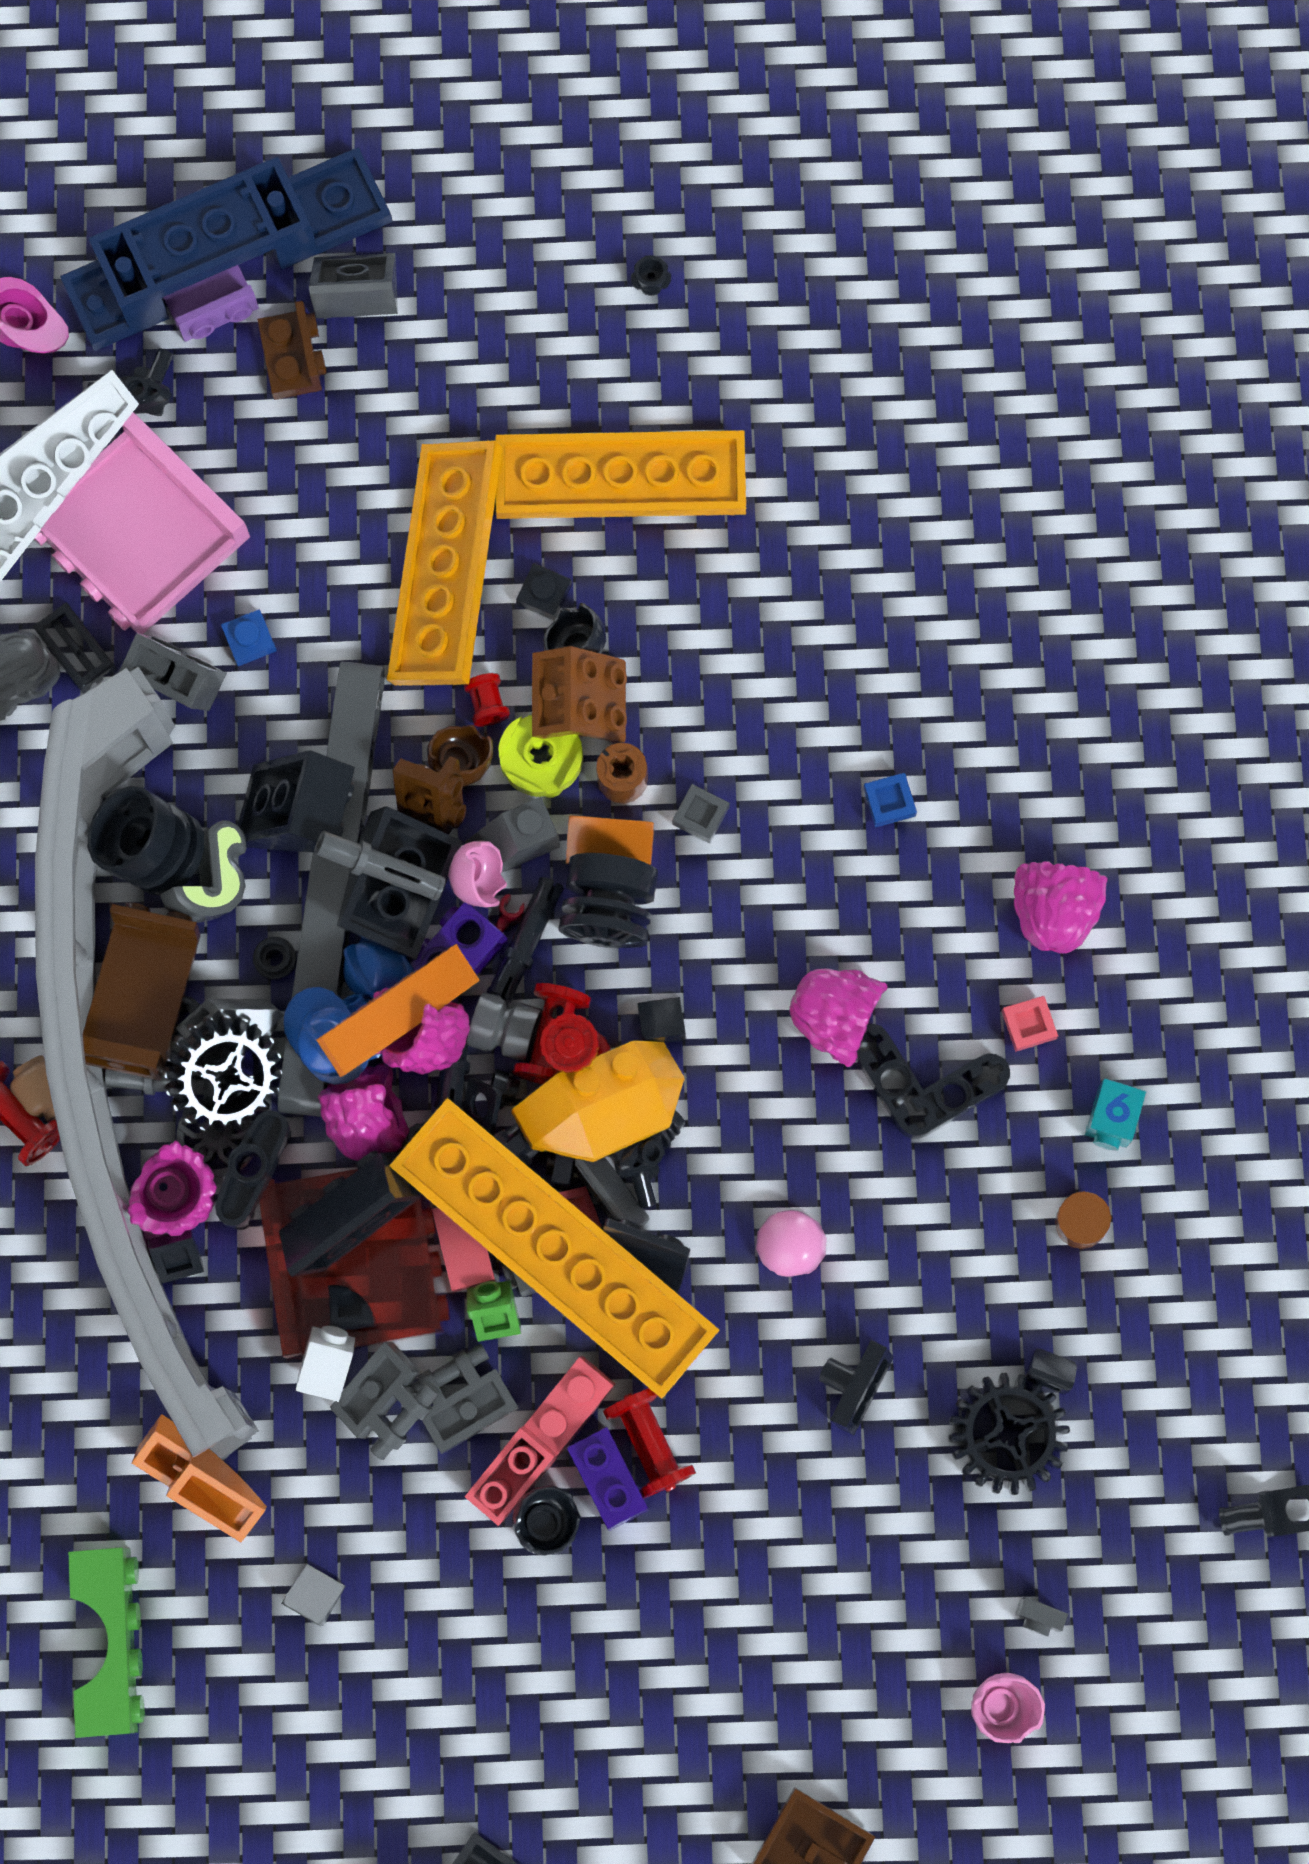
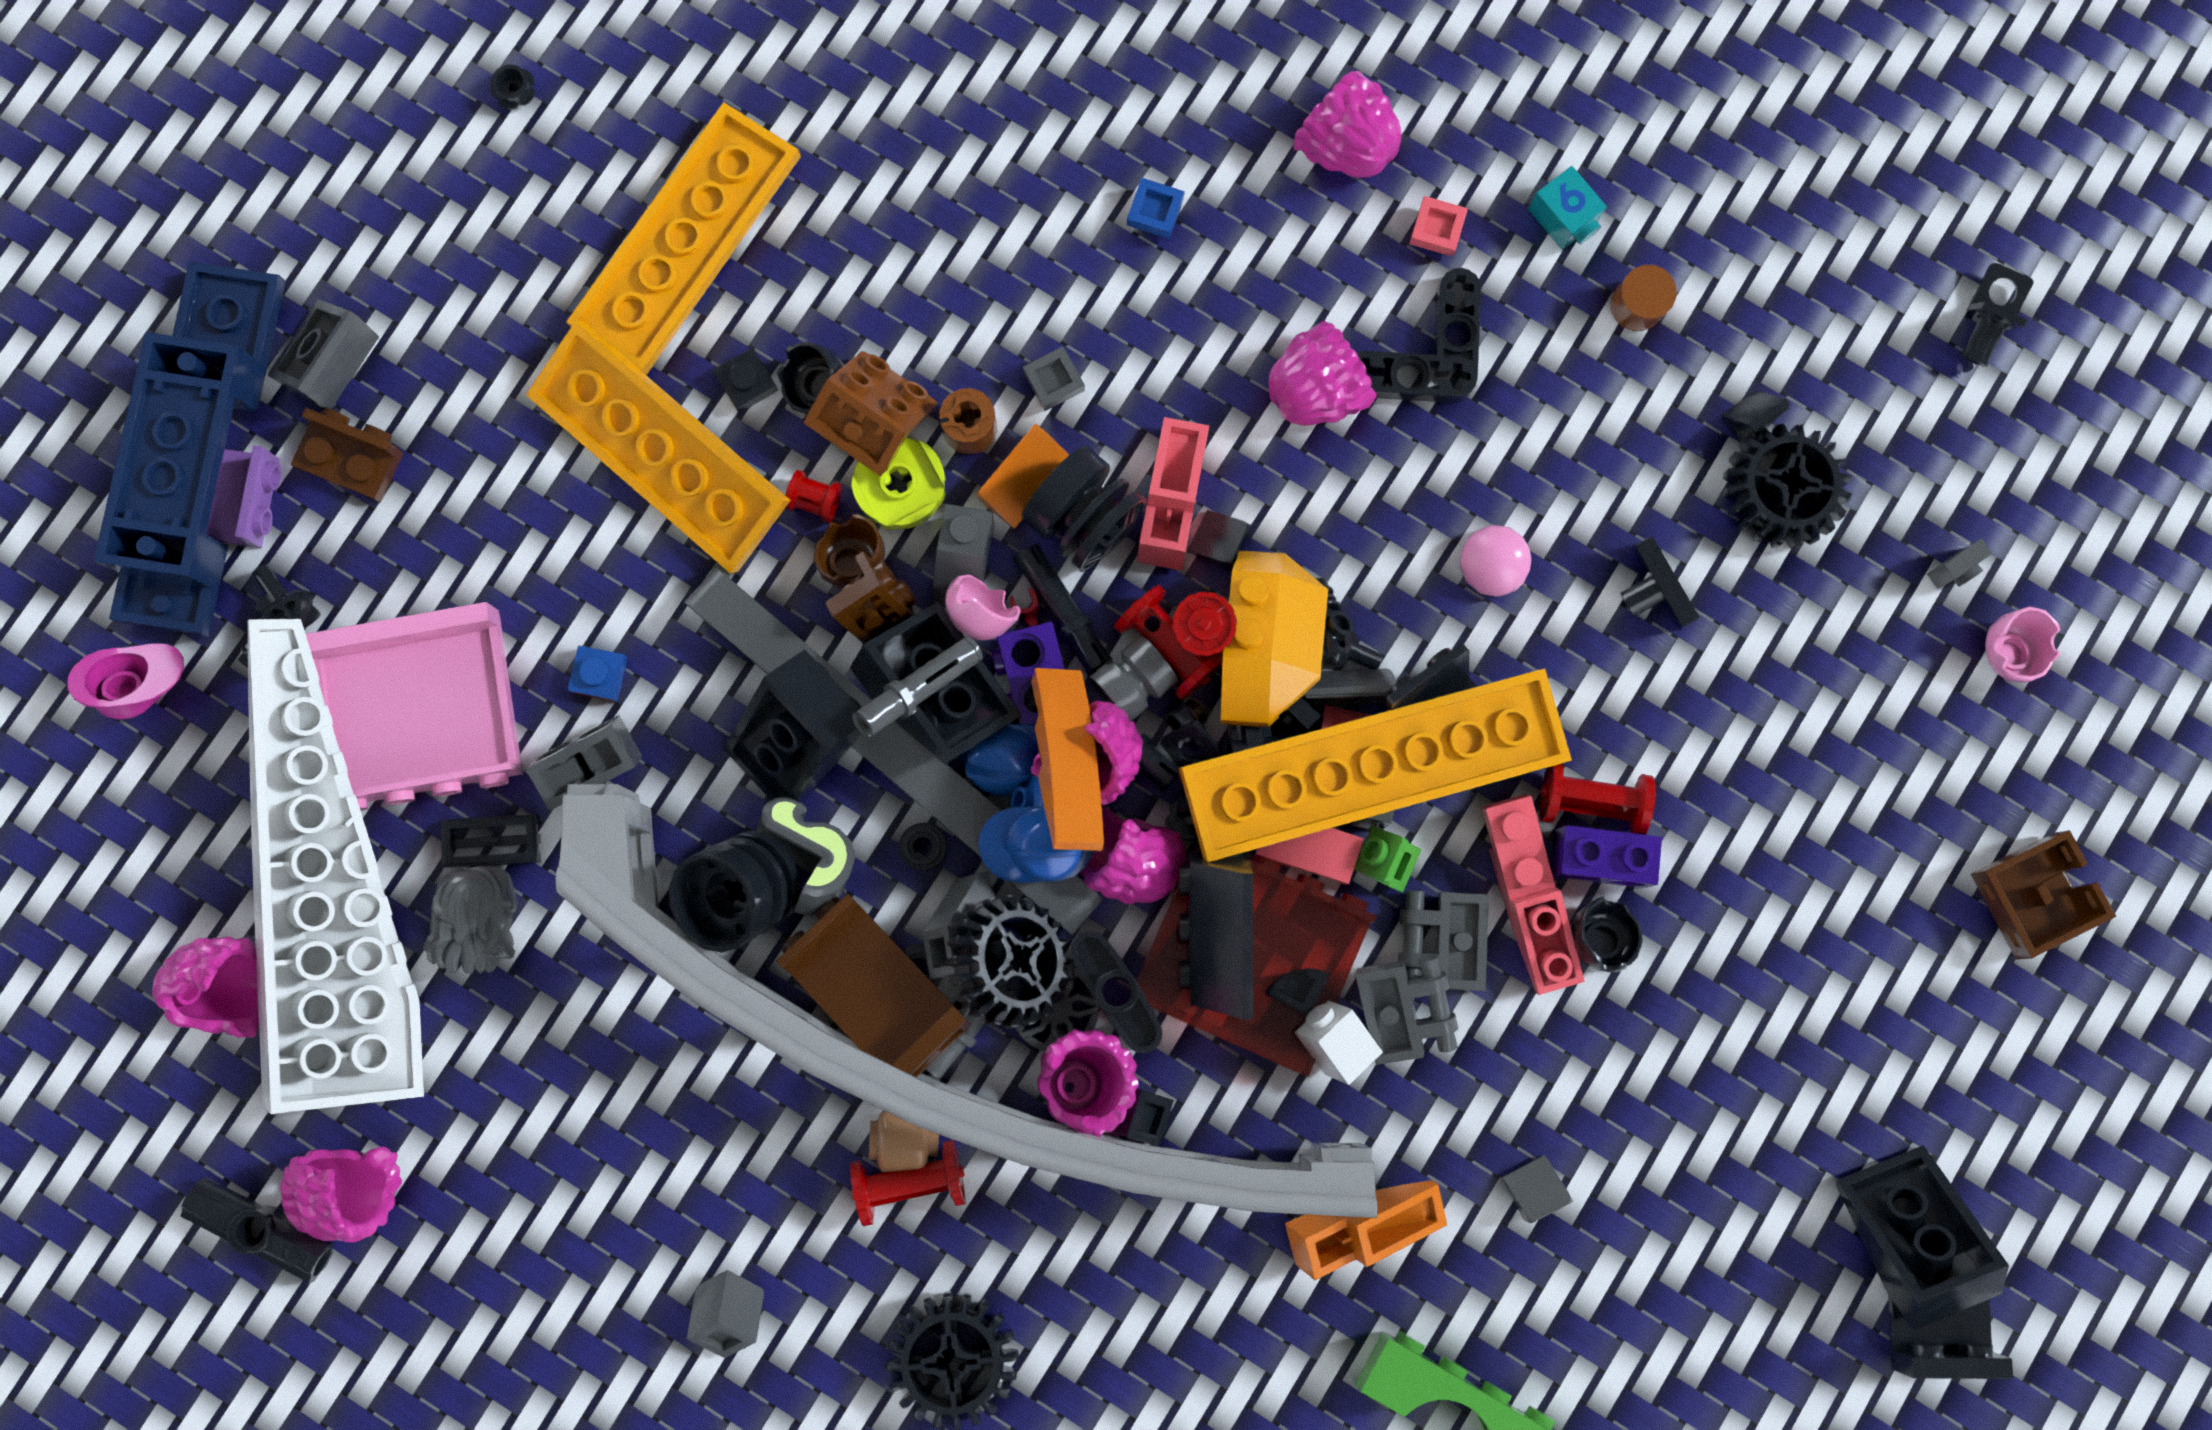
camera: 60 degrees left, 5 degrees up
none -> coral slope [1136,417,1210,571]

